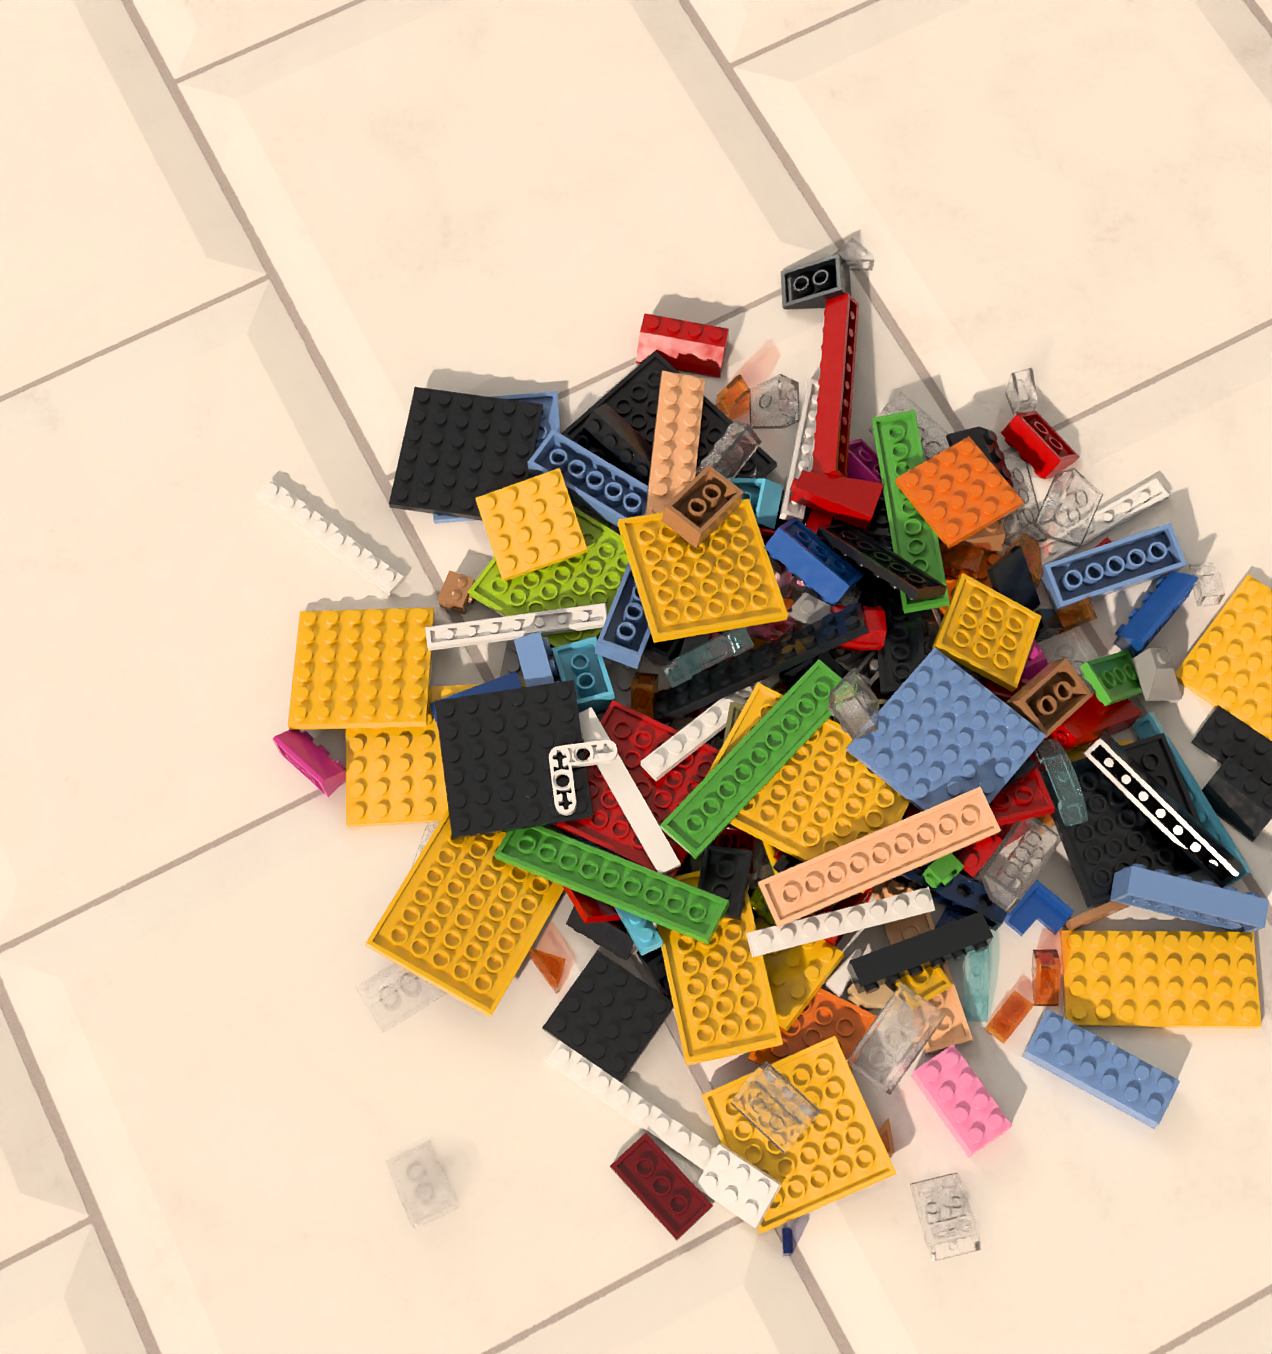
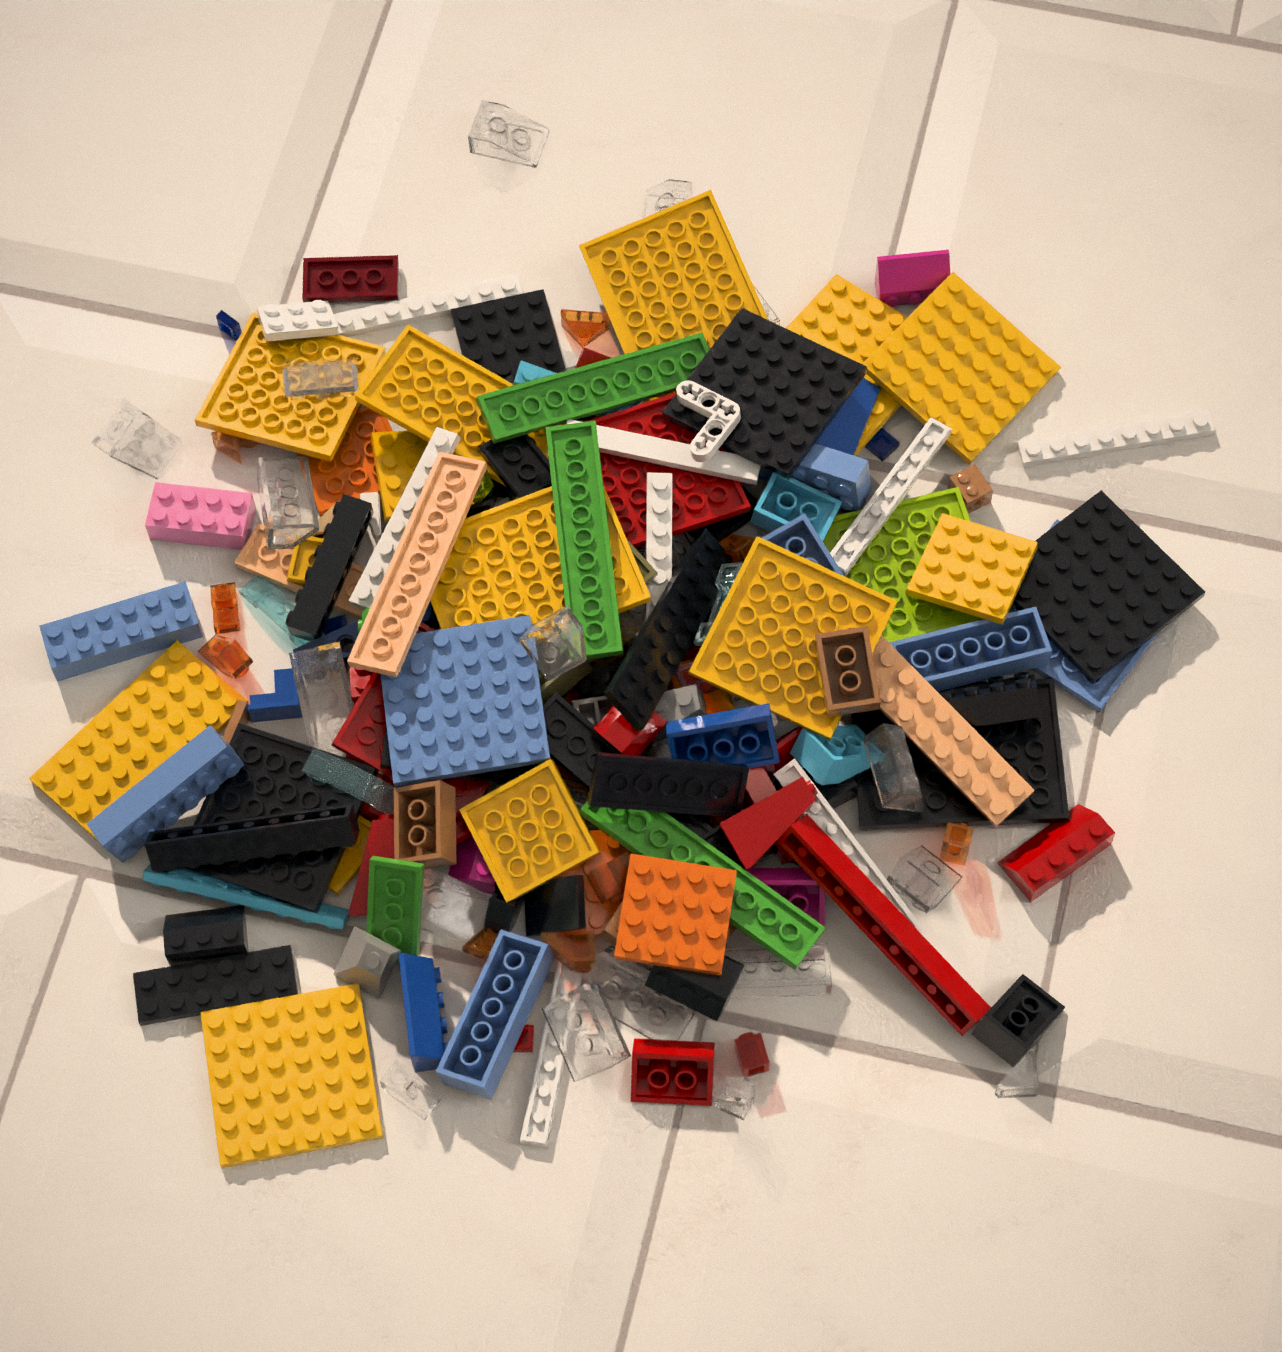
camera: 130 degrees right, 5 degrees down
none -> clear red brick [734,1032,770,1078]
none -> clear blue tile [865,428,900,462]

